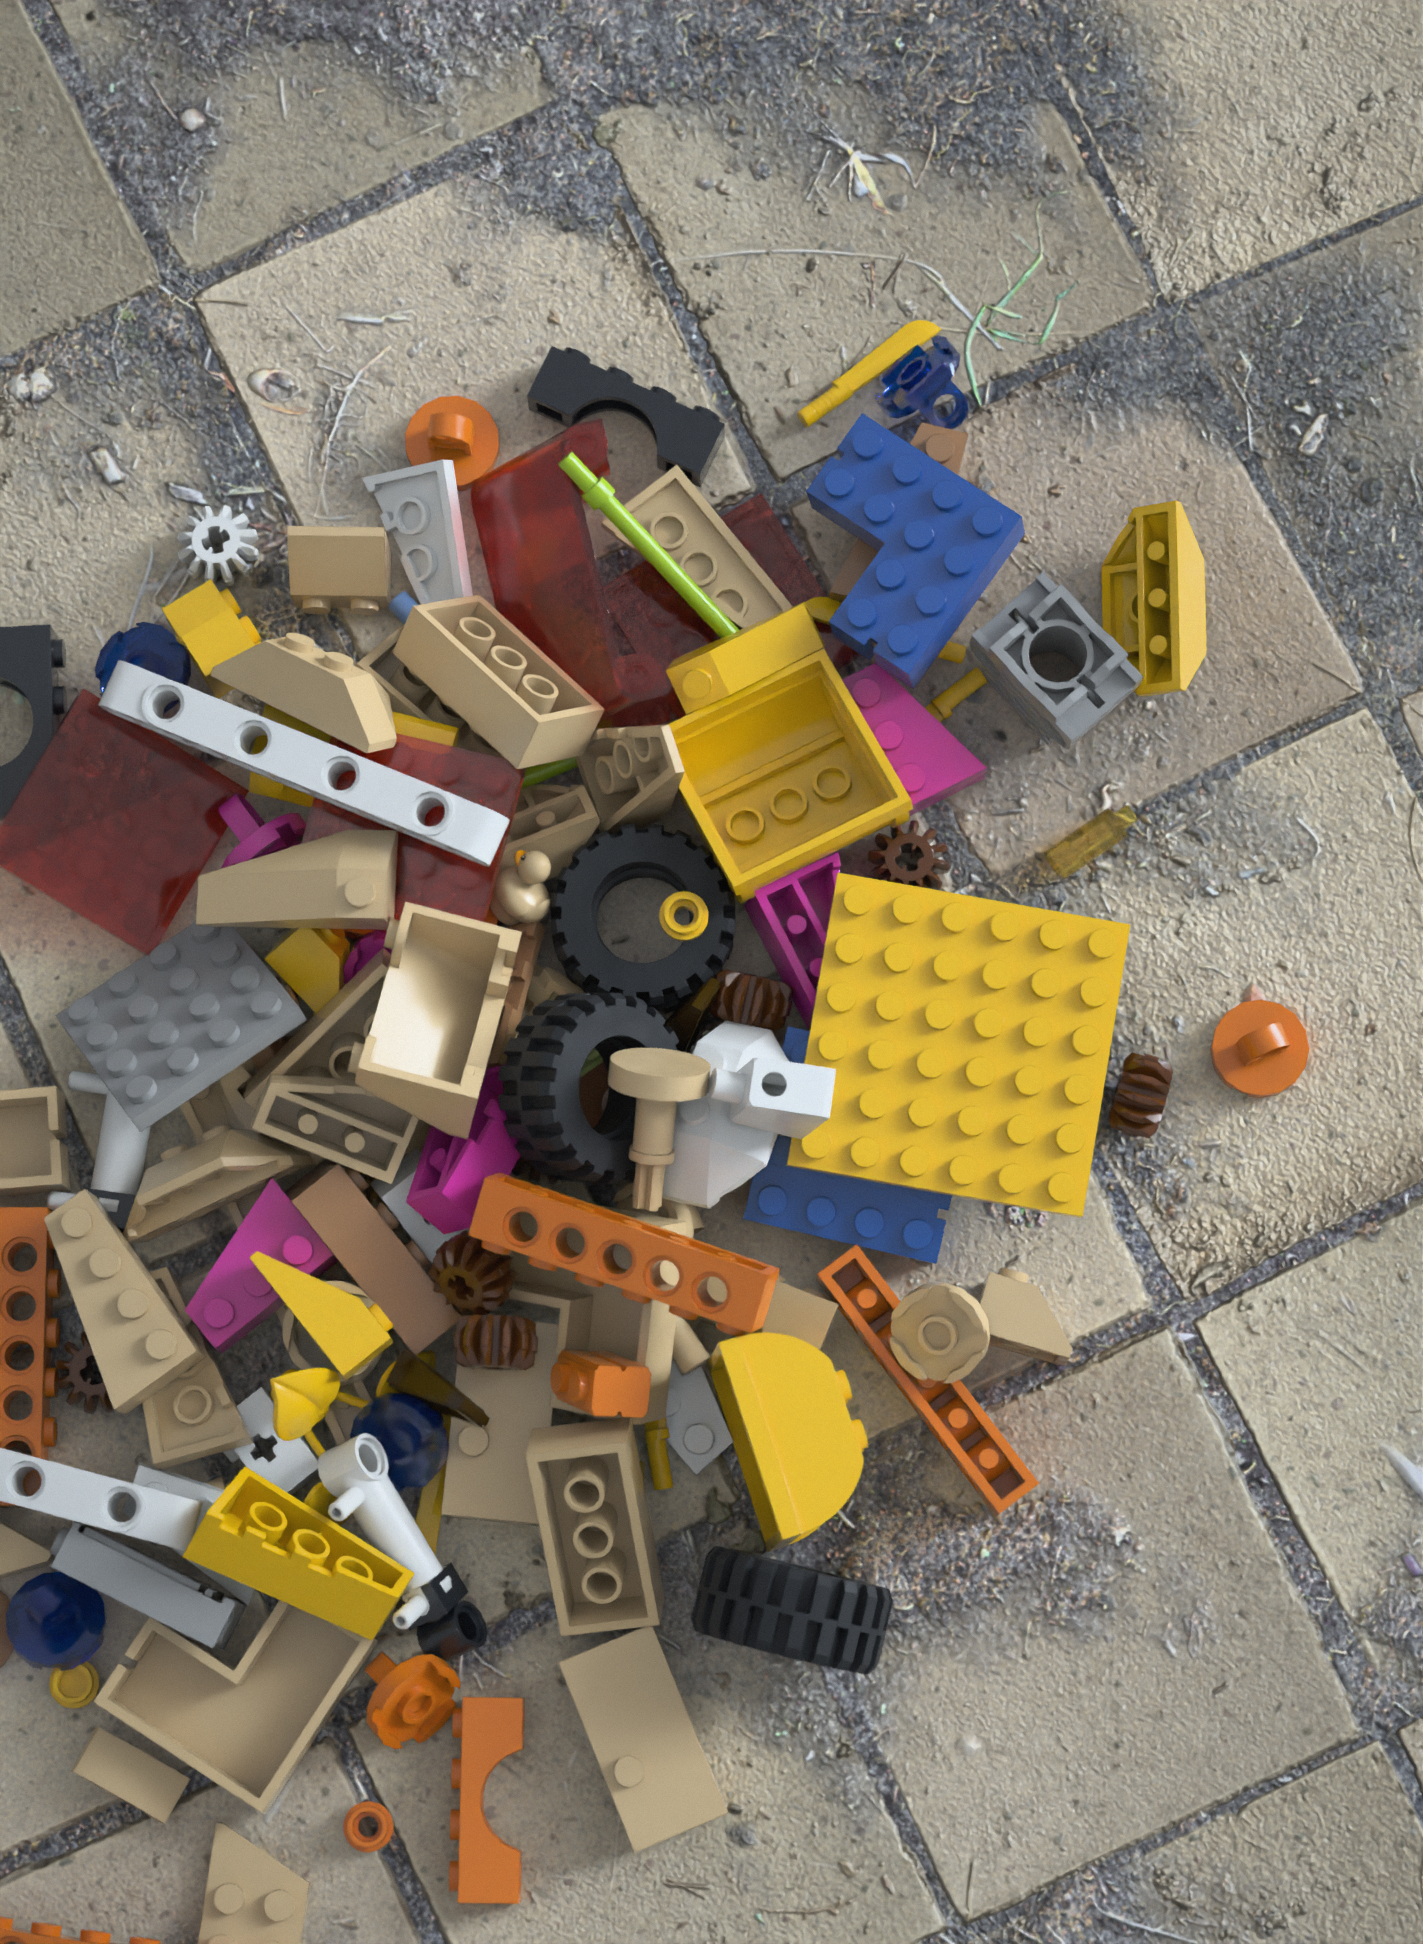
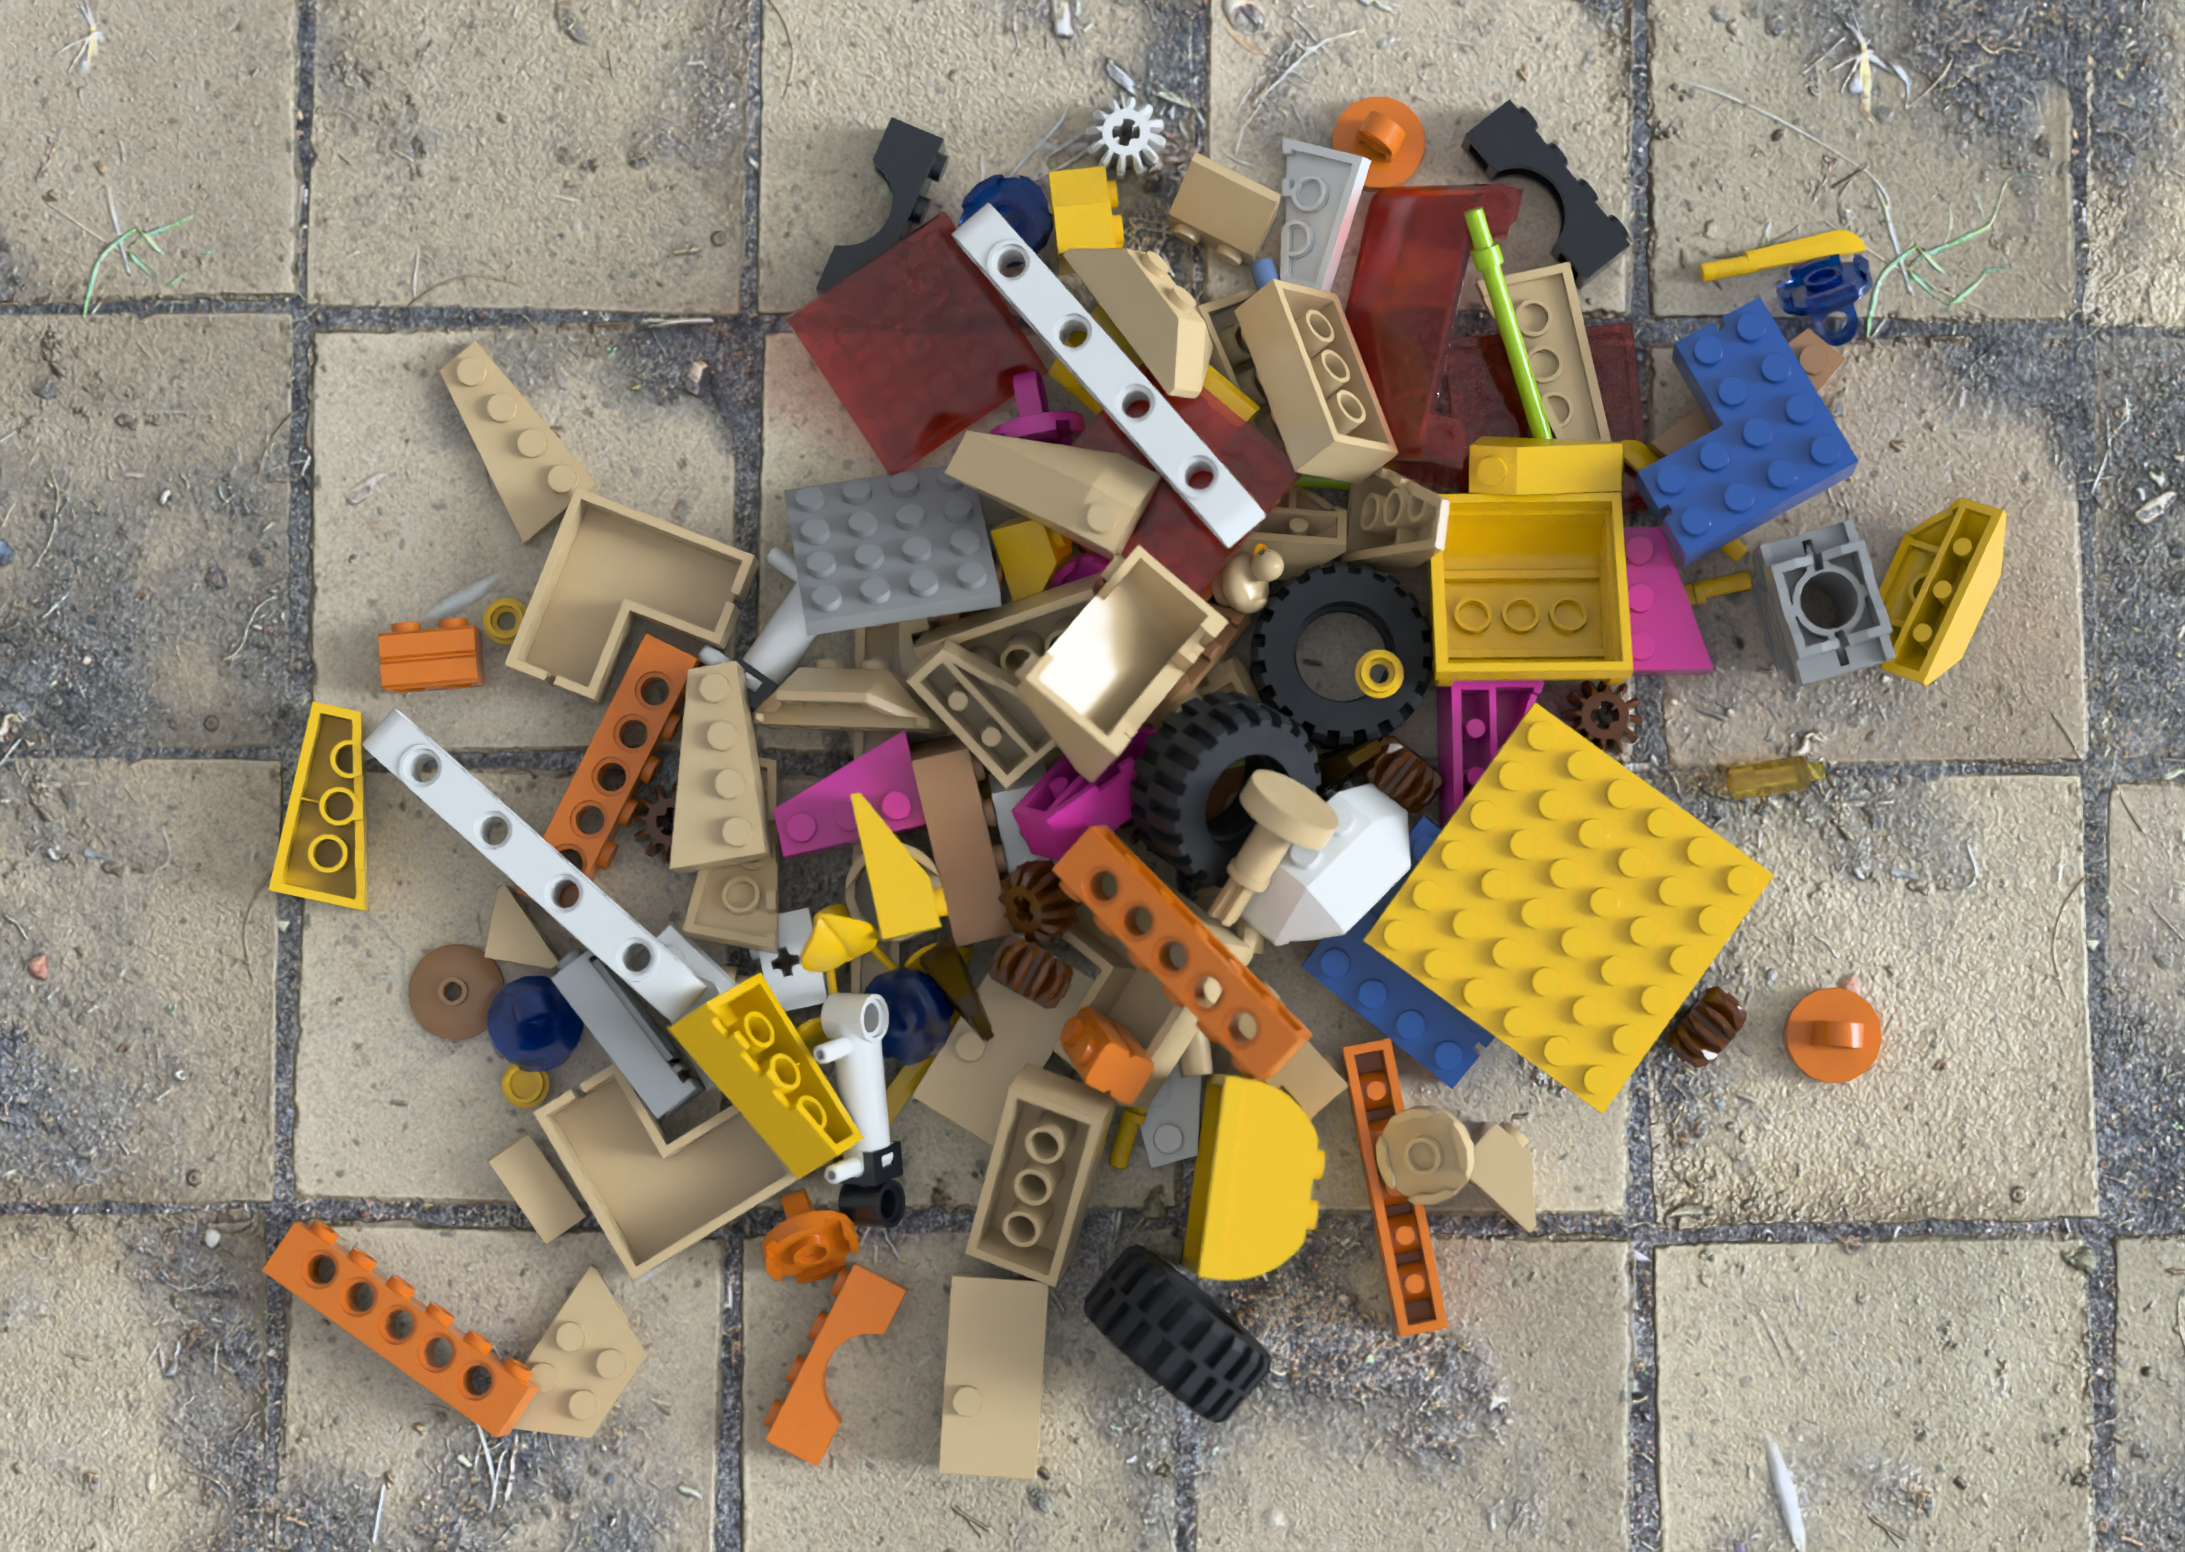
camera: 25 degrees right, 5 degrees up
orange plate [343,1801,394,1852] -> none
white torso [708,1057,836,1139] -> none

